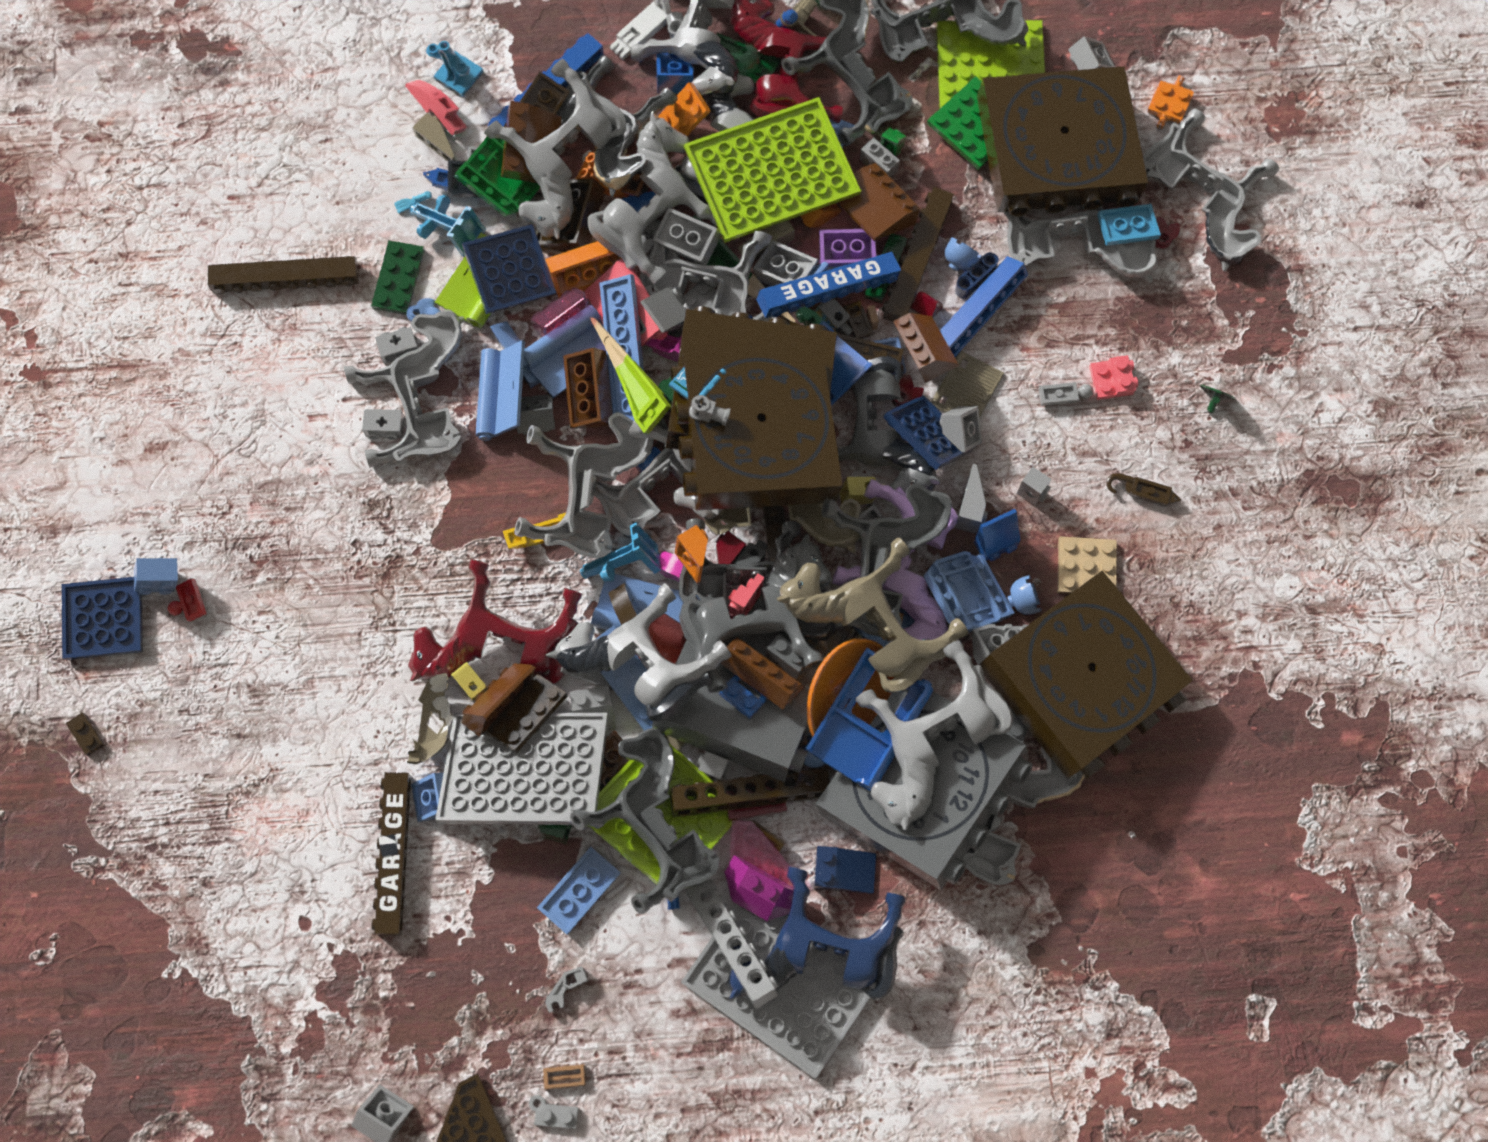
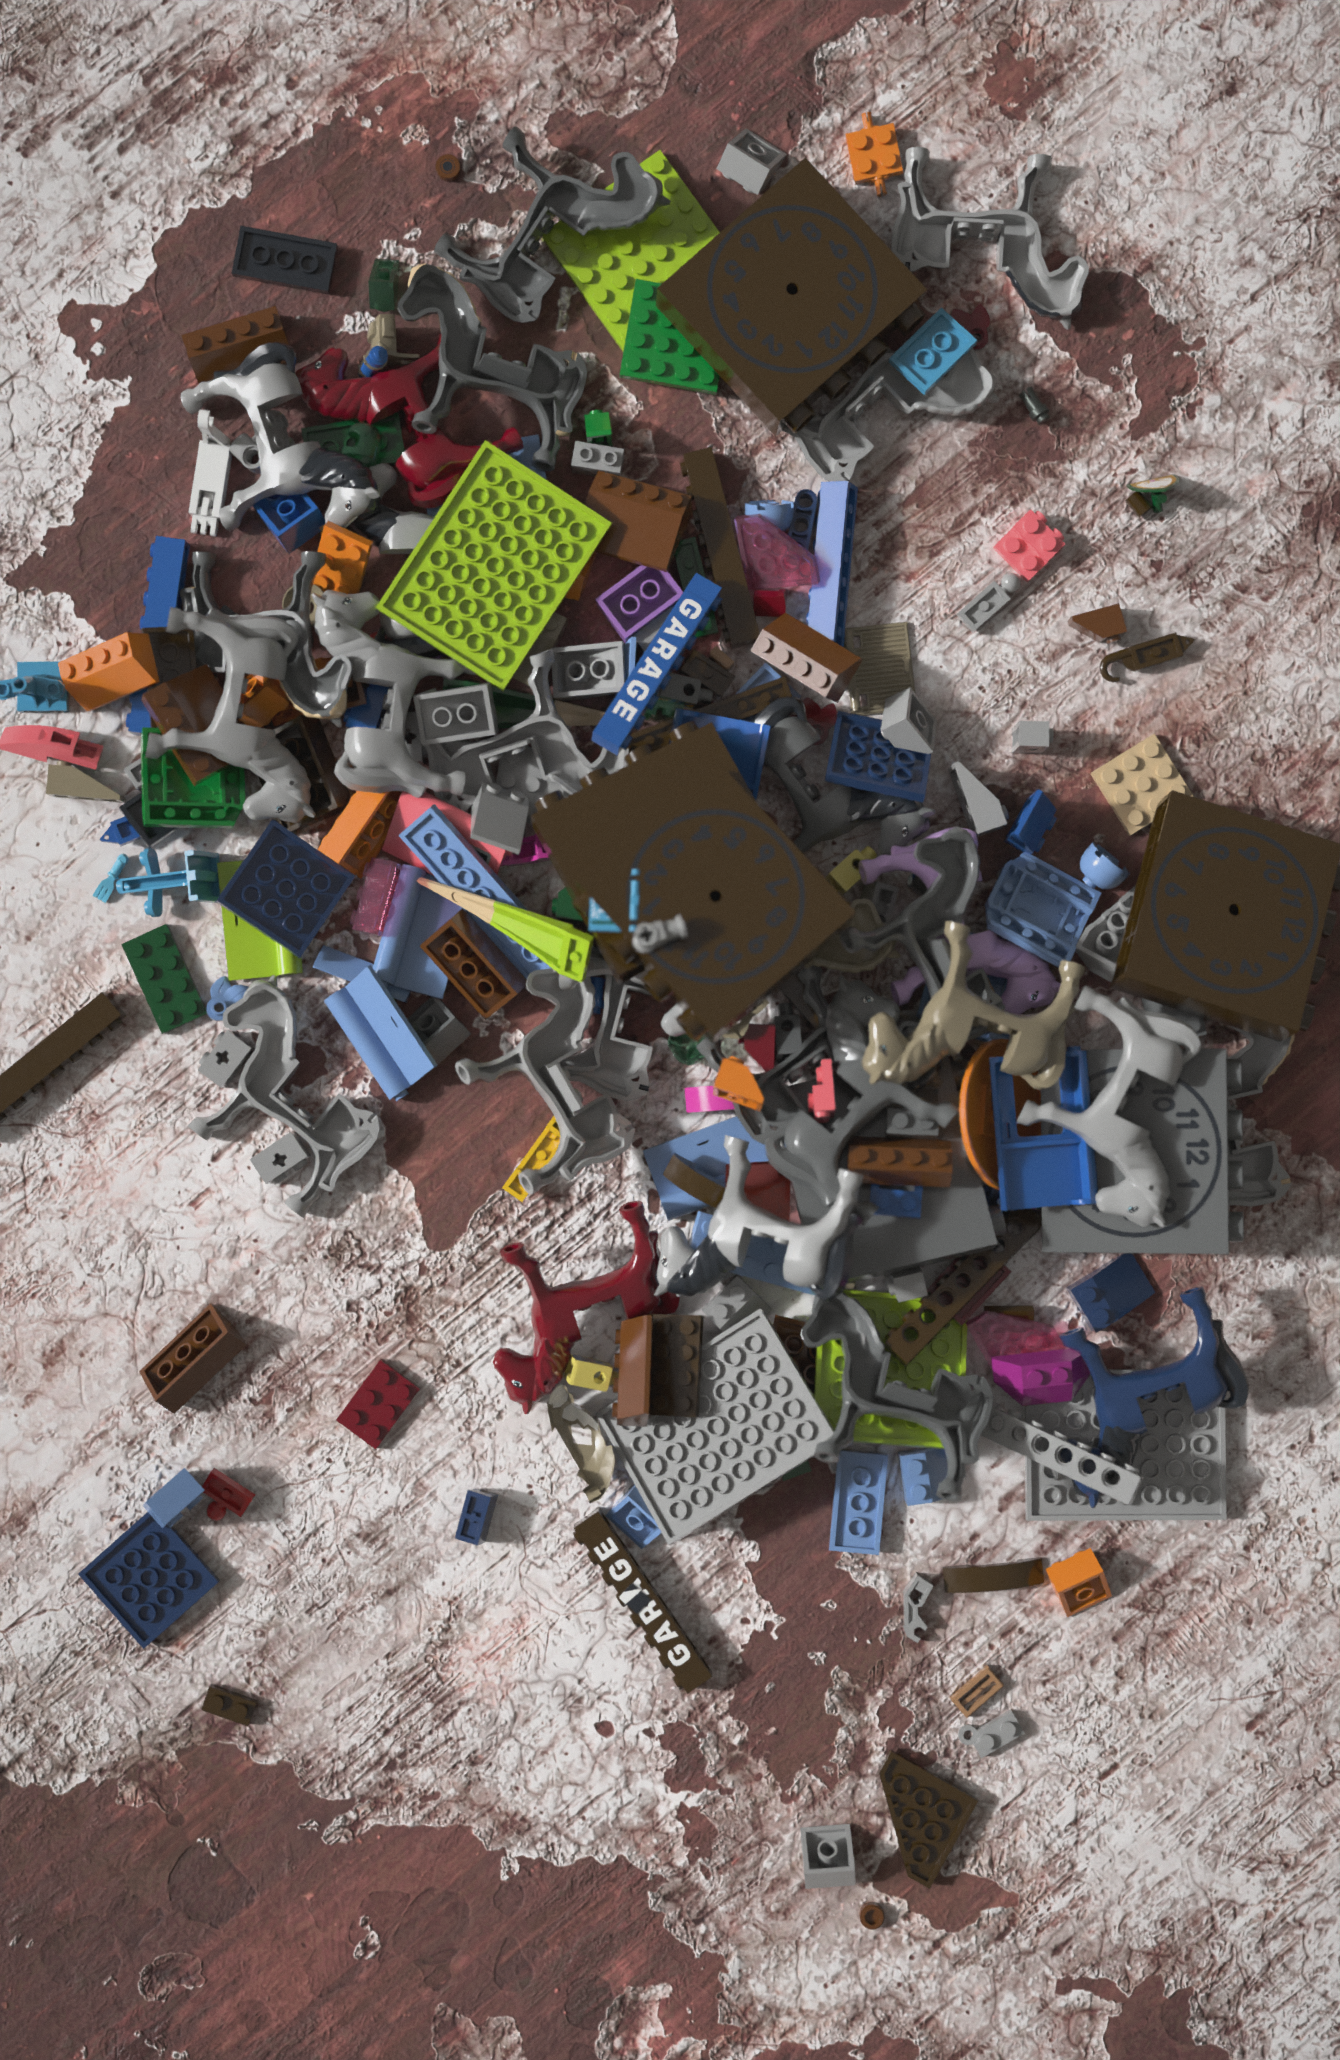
camera: 30 degrees left, 15 degrees up
dark azure piece [580,522,661,582] -> none
none -> orange slope [58,632,160,711]
none -> reddish brown slope [139,1303,246,1414]
none -> orange slope [237,674,290,728]
none -> dark red plate [336,1359,421,1450]
none -> dark blue hinge [455,1489,498,1546]
none -> clear green hair [667,1033,706,1066]
none -> clear pink plate [734,514,820,590]
none -> medium blue slope [898,1448,947,1506]
none -> dark brown slope [942,1557,1044,1593]
none -> pearl dark grey animal [1019,387,1050,425]
none -> orange slope [1046,1548,1112,1617]
none -> reddish brown slope [1067,603,1127,644]
none -> dark brown hinge [1125,491,1153,518]

